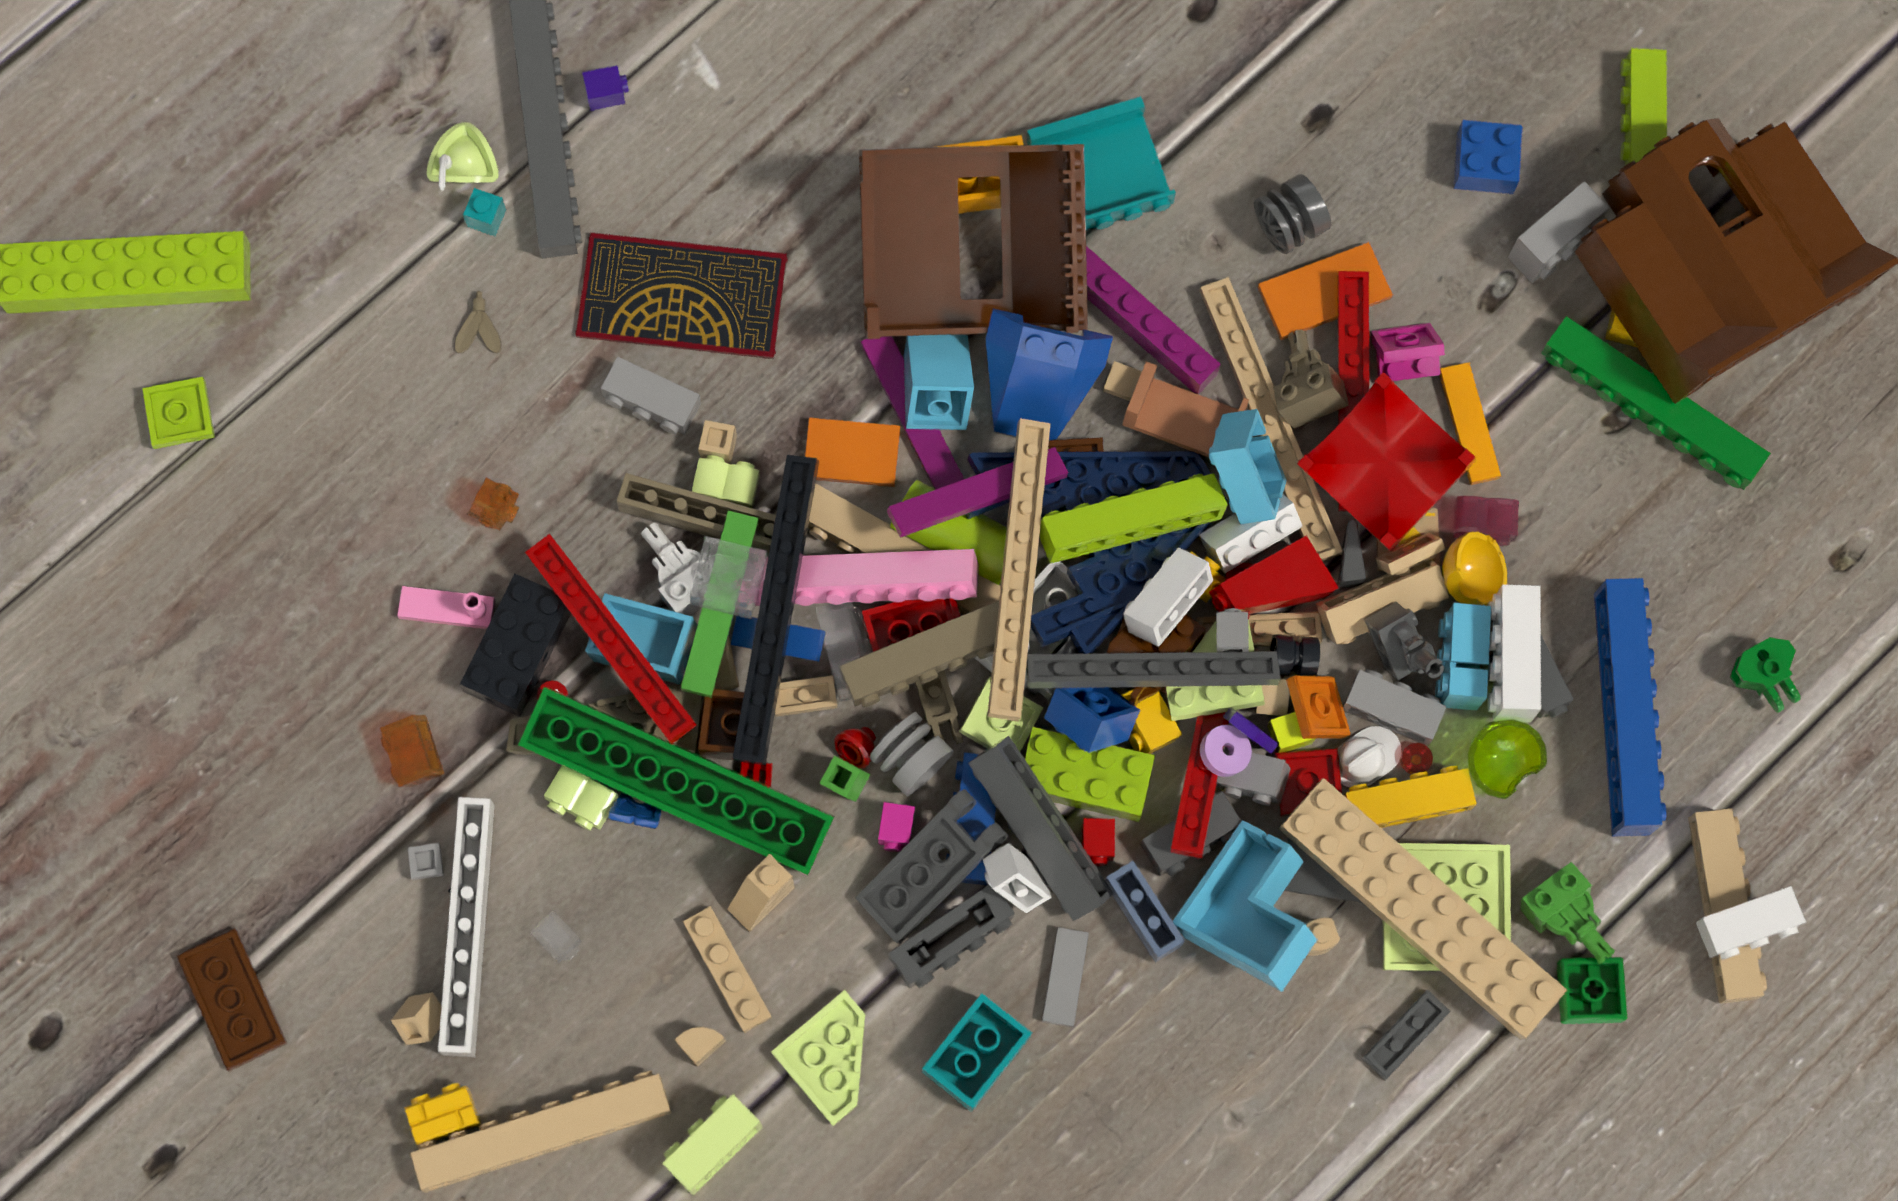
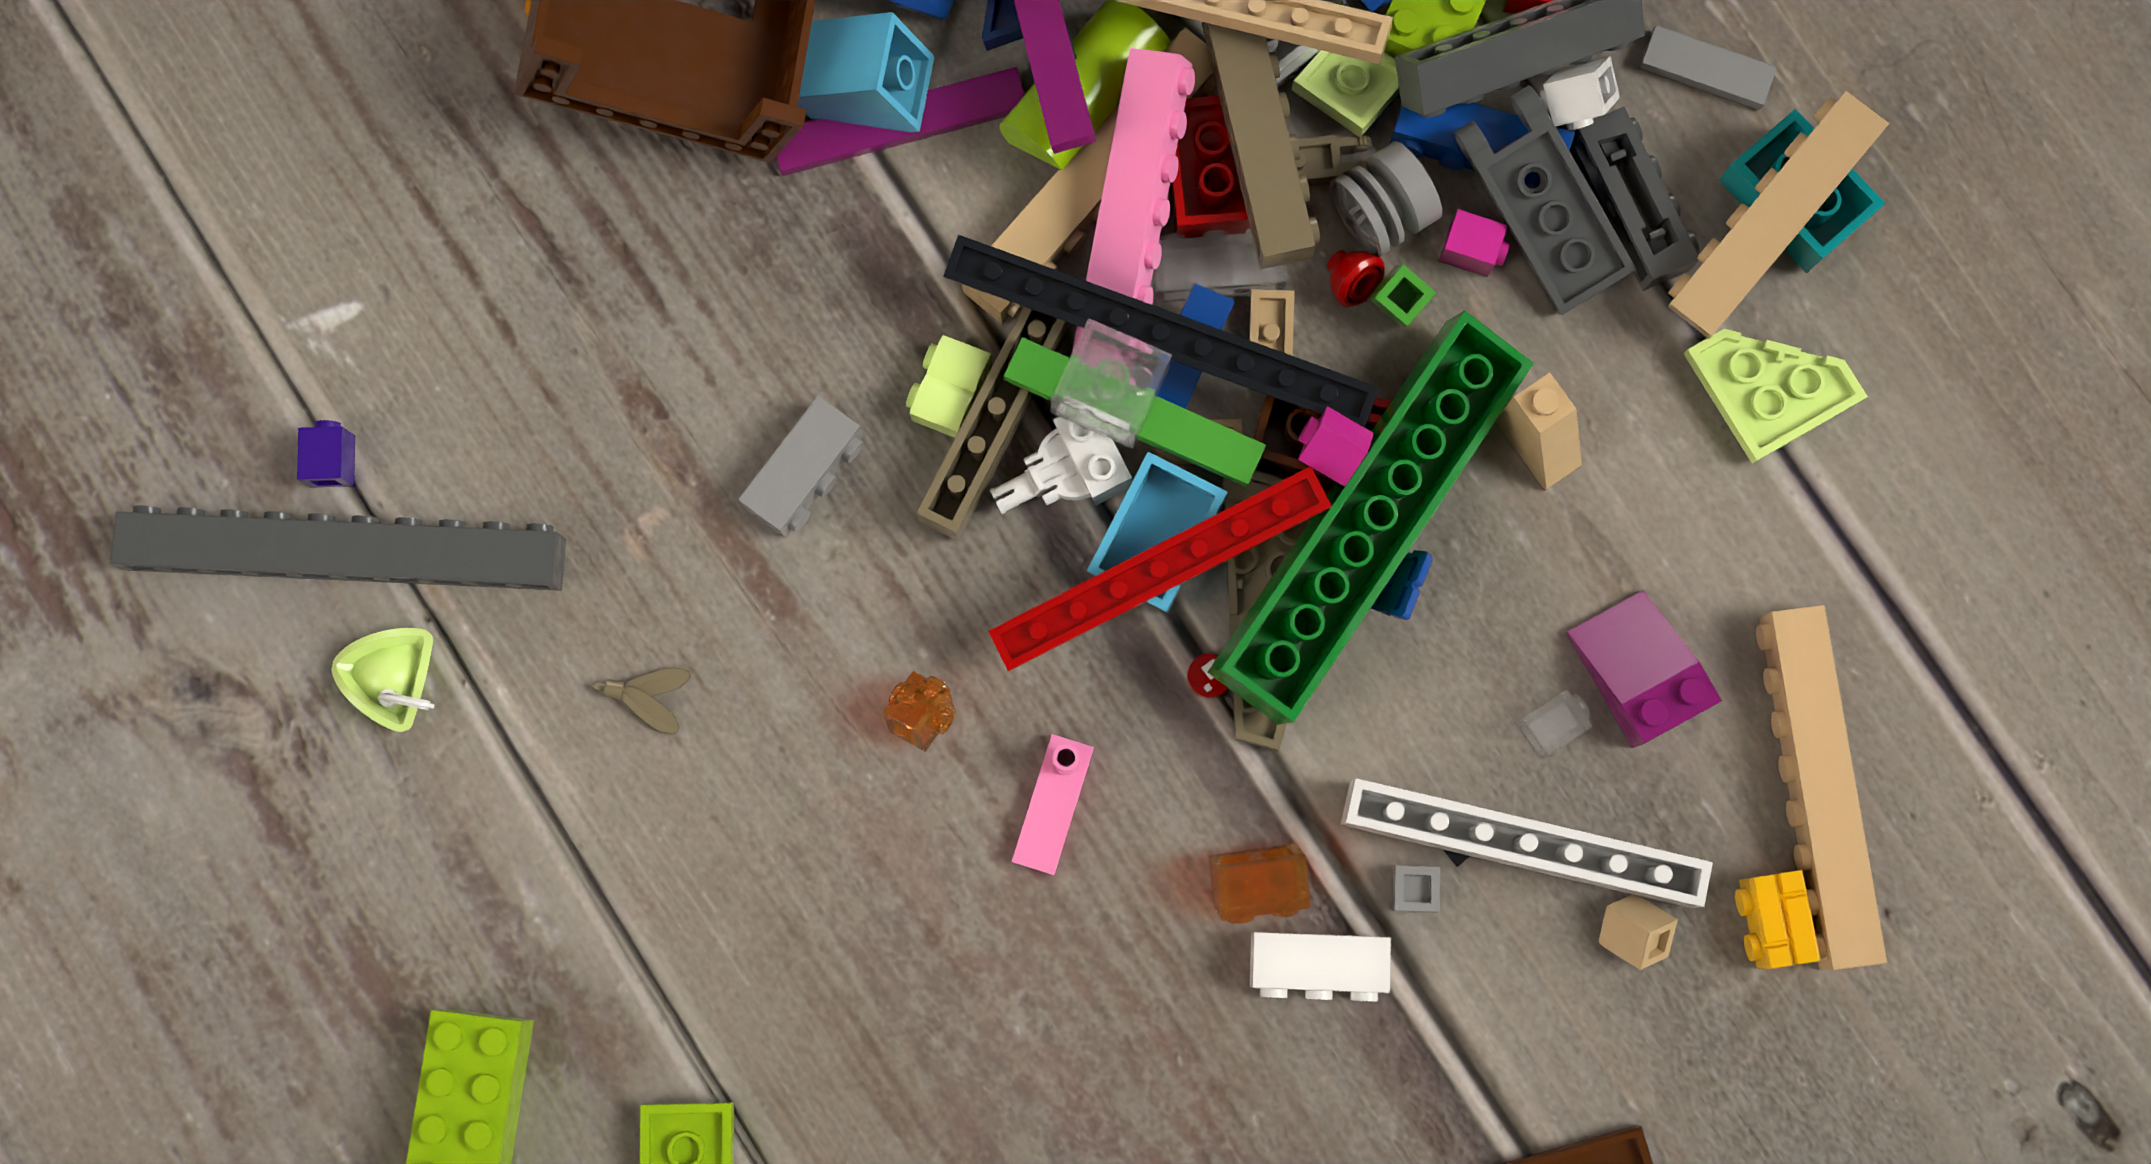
camera: 75 degrees left, 5 degrees up
black brick [460,573,571,717] -> none
teal brick [463,188,506,237] -> none
yellowish green brick [544,765,619,831] -> none
black piece [575,232,788,359] -> none
yellowish green brick [663,1094,763,1196] -> none
tan brick [675,1027,726,1067] -> none
tan plate [683,906,772,1033] -> none
tan panel [699,420,737,464] -> none
orange tile [805,418,900,487] -> none
none -> white brick [1250,932,1391,1001]
none -> dark pink brick [1298,406,1374,486]
none -> magenta slope [1566,590,1722,748]
none -> tan brick [1668,91,1890,340]

